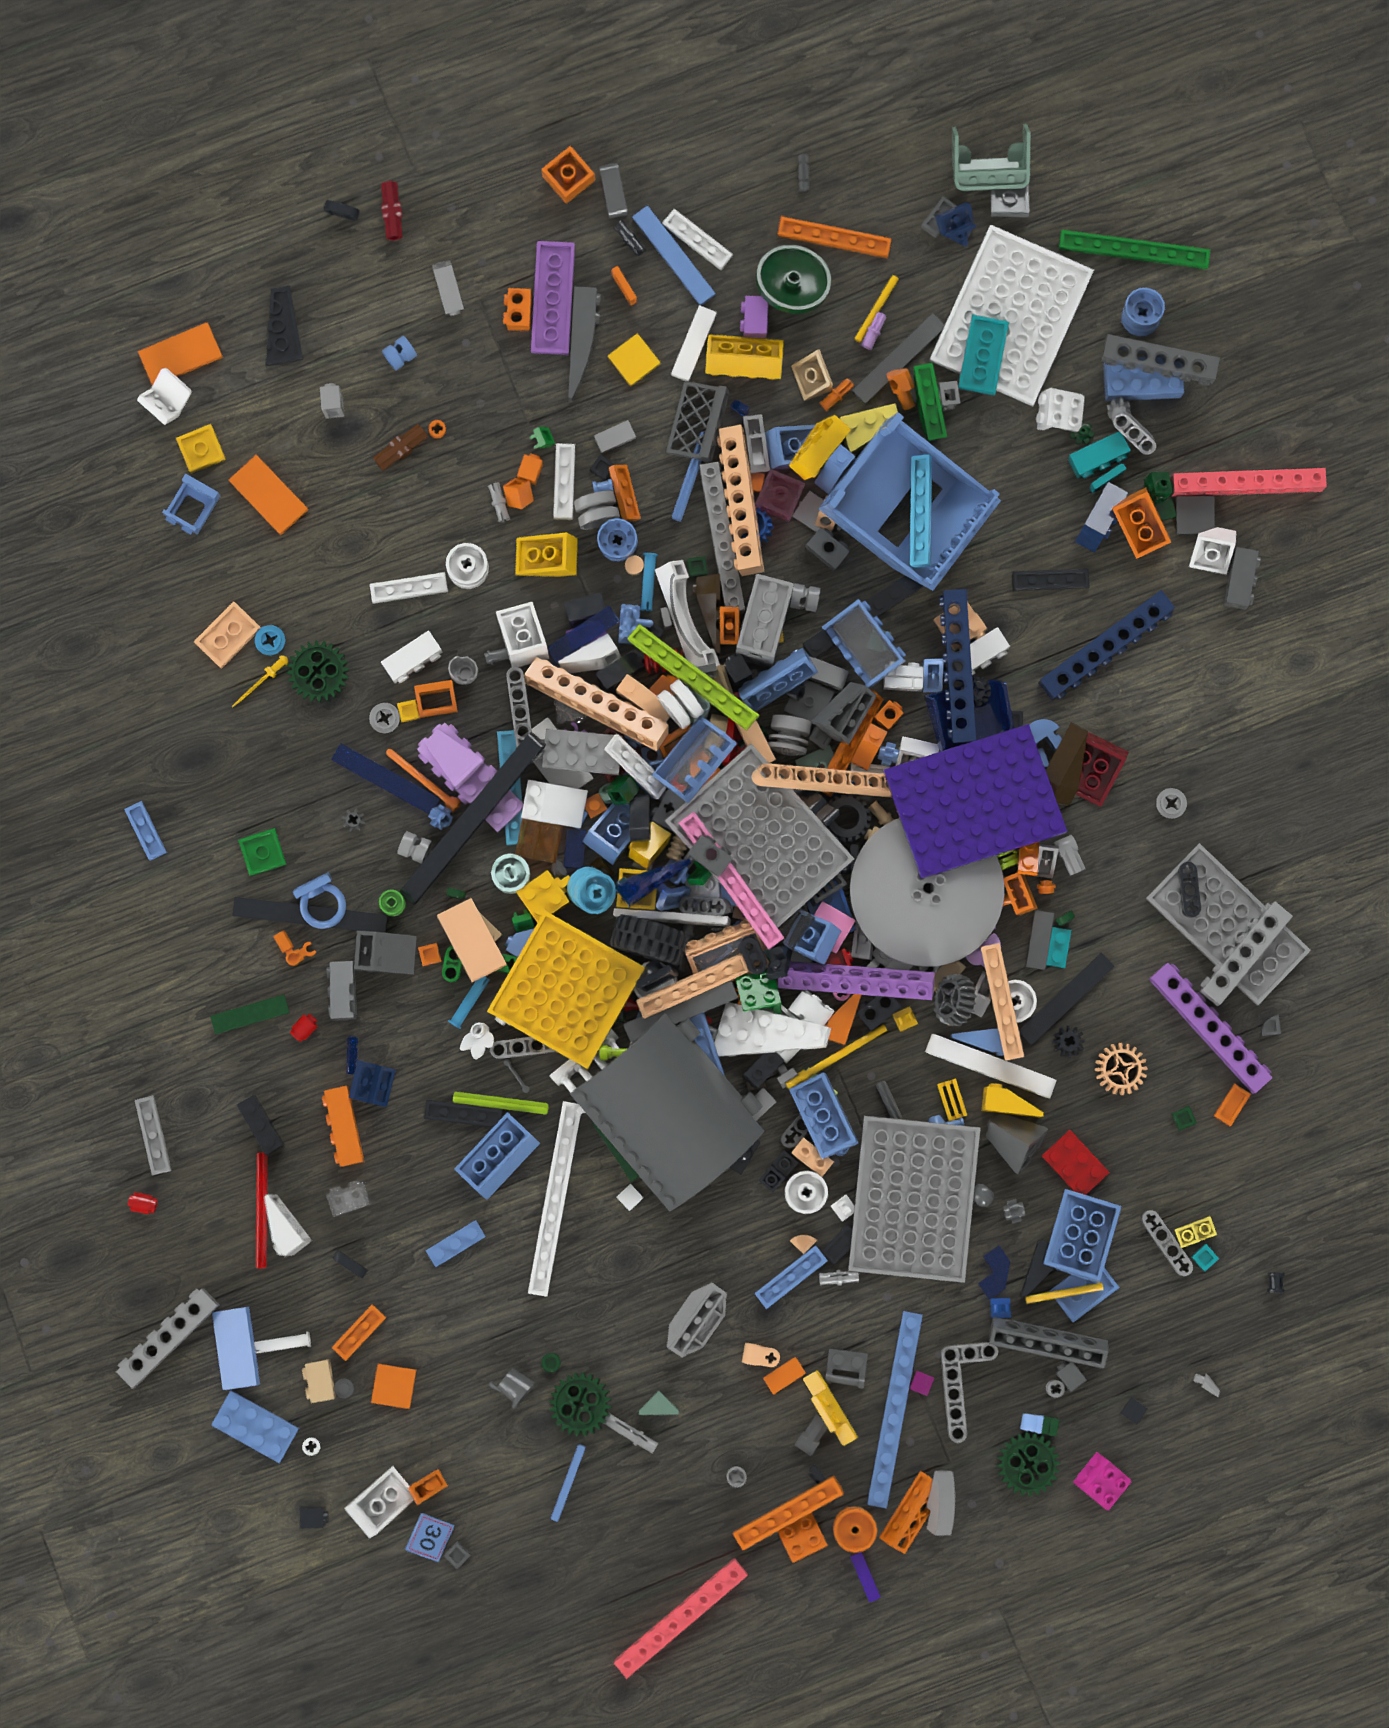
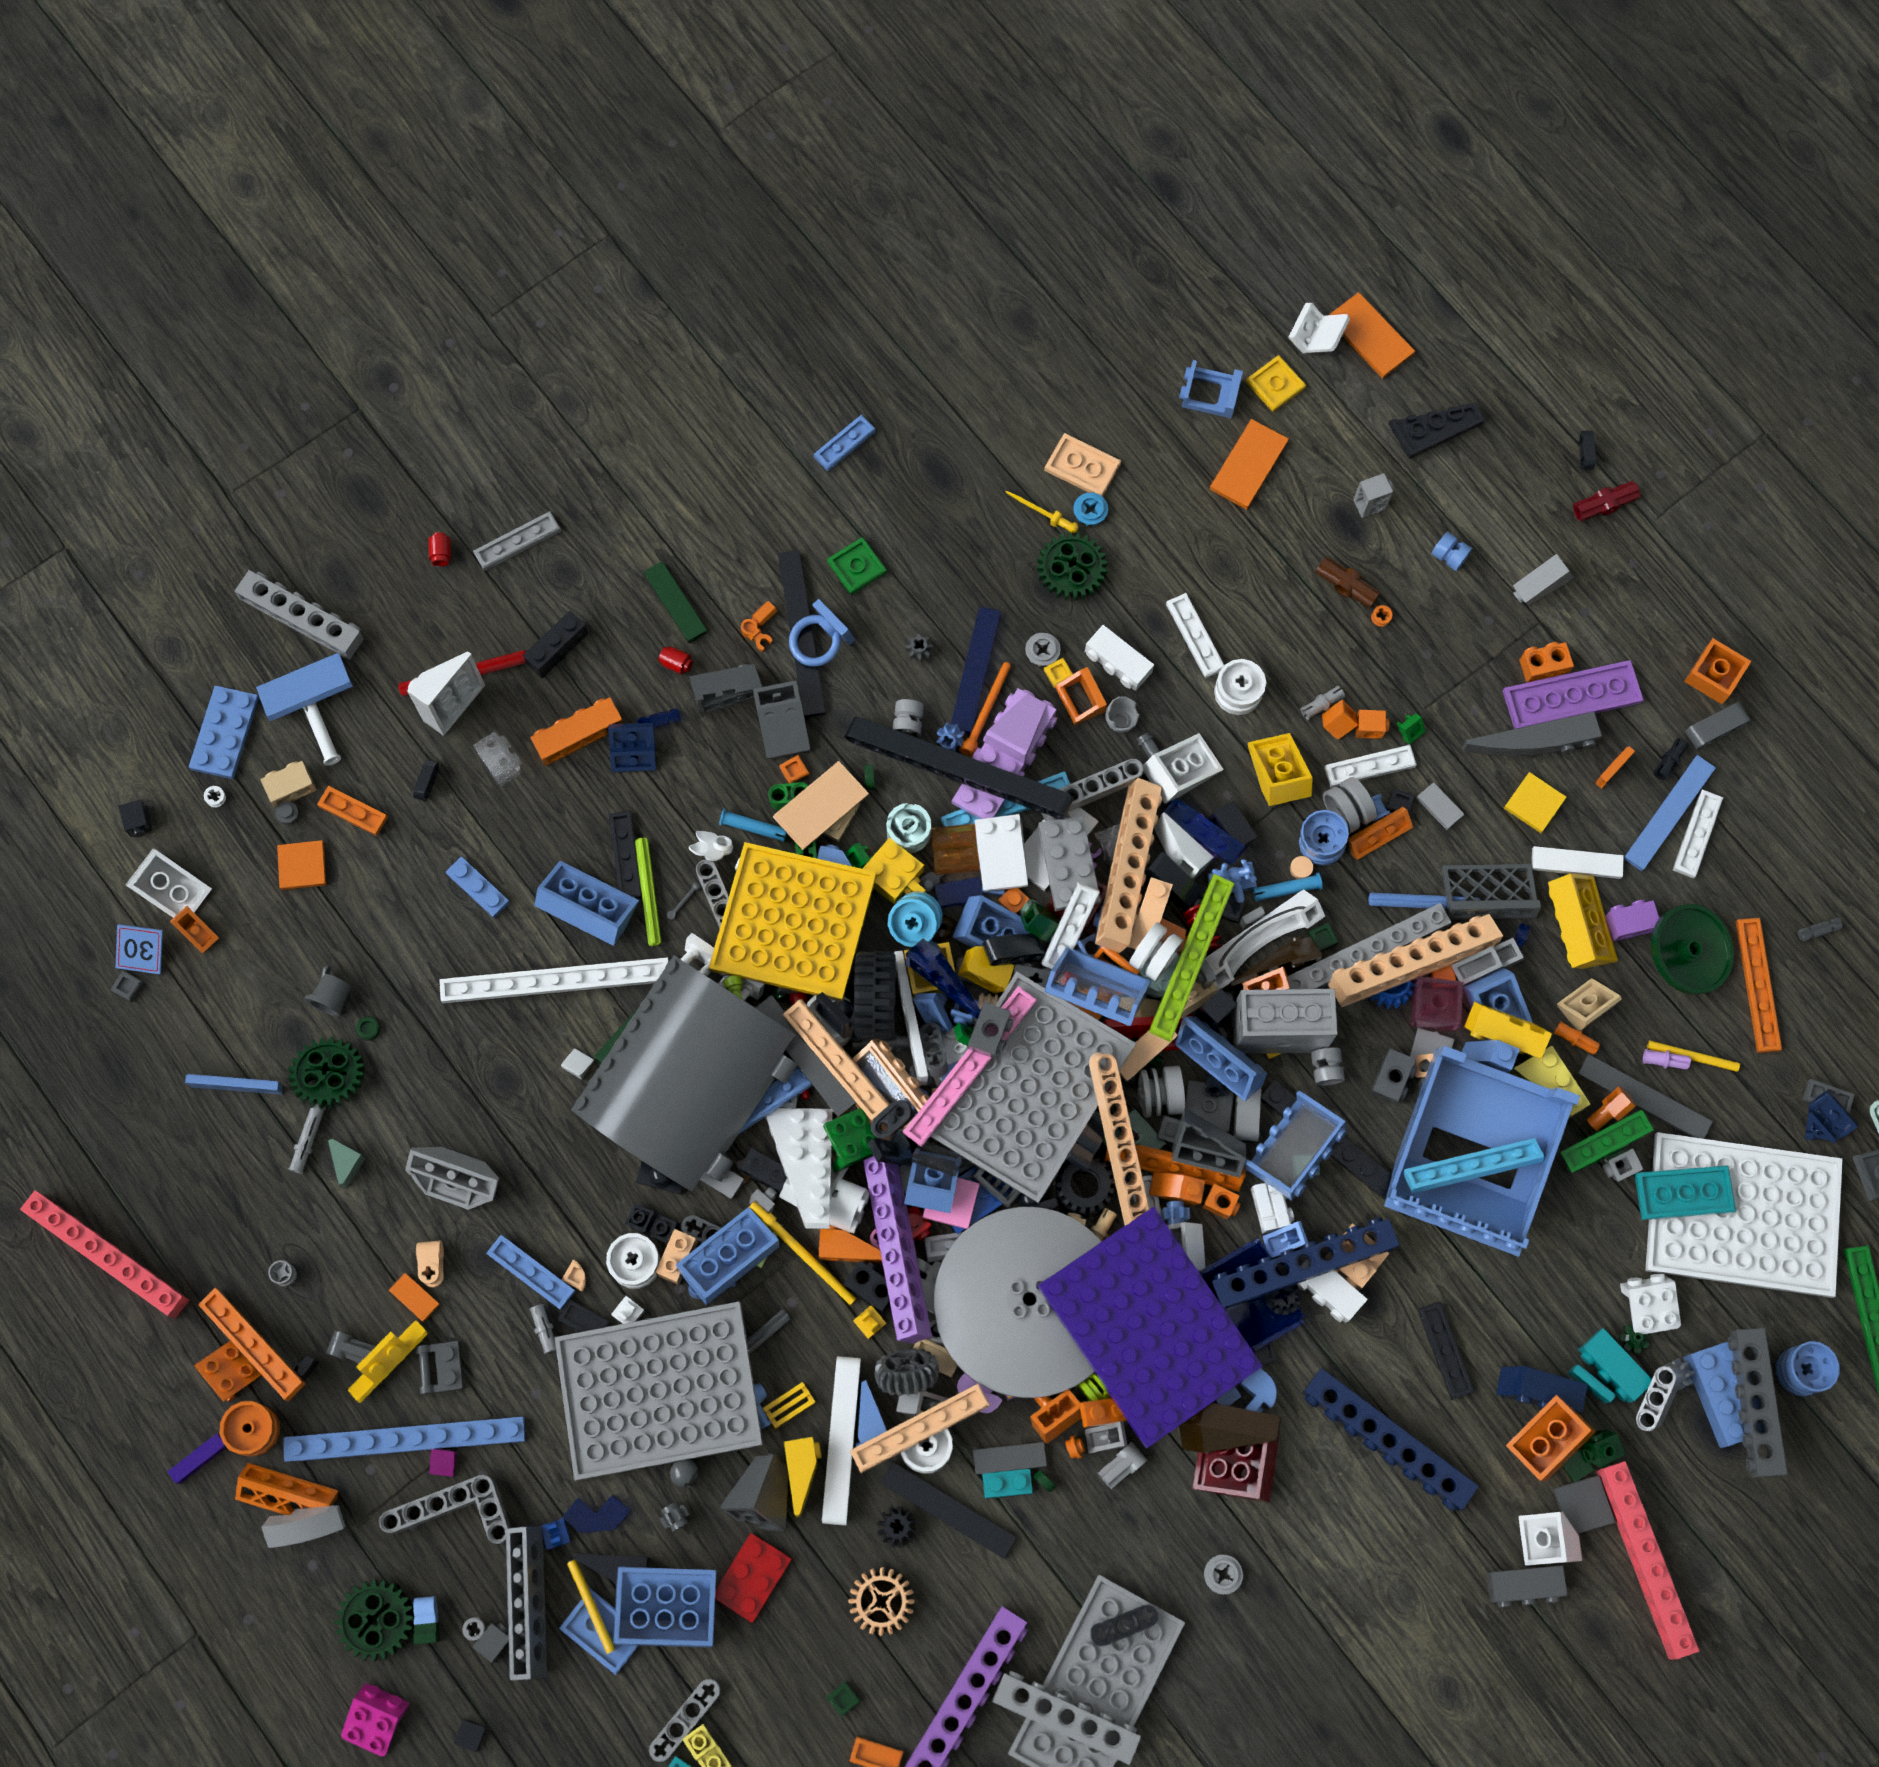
camera: 75 degrees right, 10 degrees down
bright green wheel [379,890,406,917] -> none

